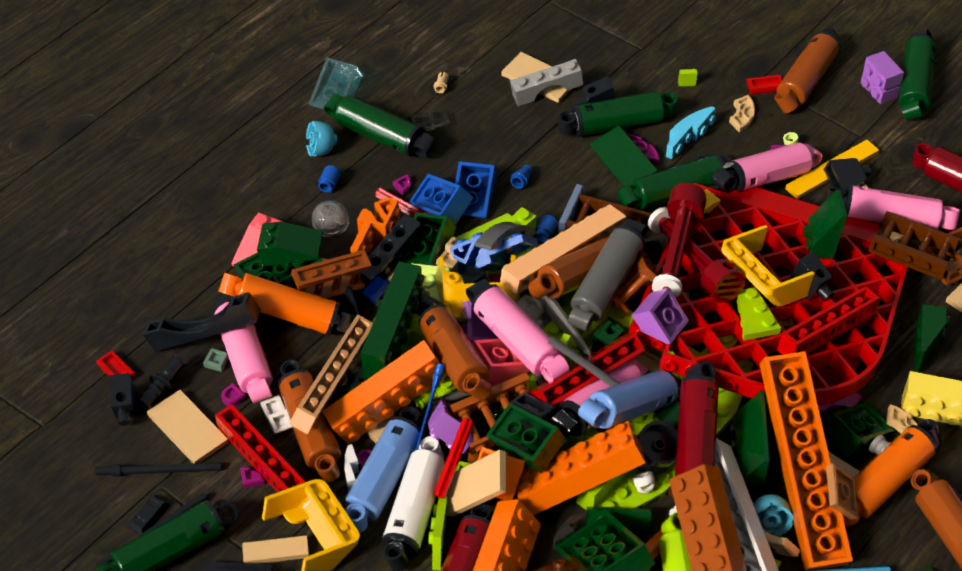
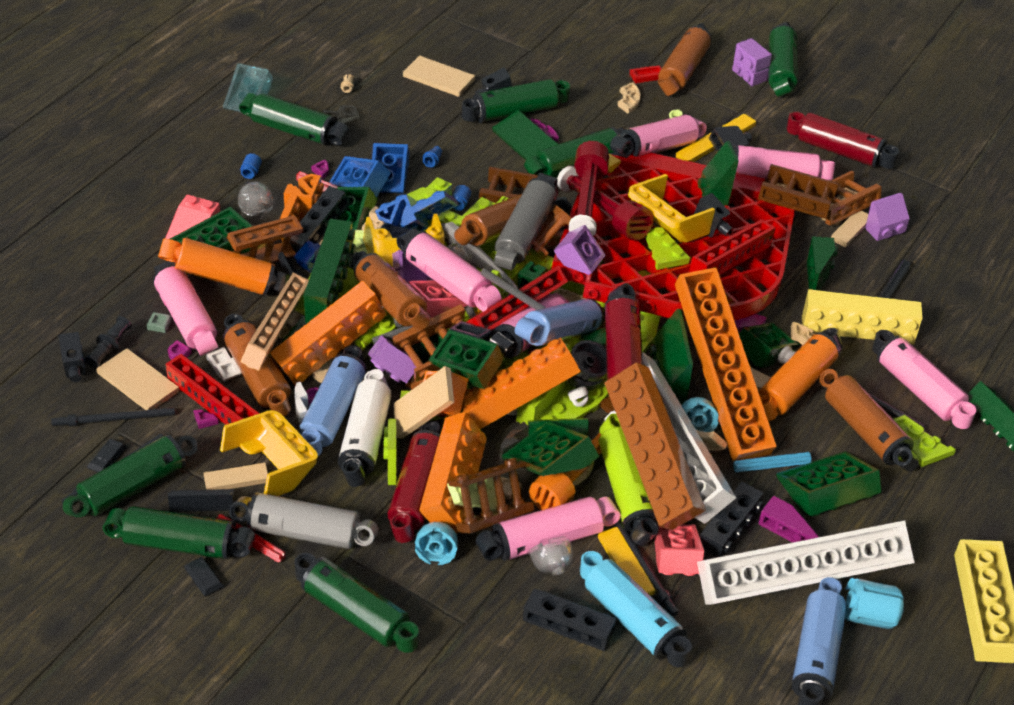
camera: 10 degrees left, 5 degrees down
red tile [96,350,136,380] -> none
black arch [143,292,261,352] -> none
dark green slope [257,221,324,266] -> none
medium azure cylinder [306,121,337,156] -> none
blue piece [415,362,445,451] -> none
red axle [434,418,474,499] -> none
dark grey slope [475,222,536,250] -> none
light nougat brick [500,204,626,295] -> none
light grey arch [510,59,583,106] -> none
sand blue tile [558,184,583,234] -> none
medium azure slope [666,106,716,159] -> none
lime tile [678,69,697,87] -> none
medium nougat tile [826,464,858,520] -> none

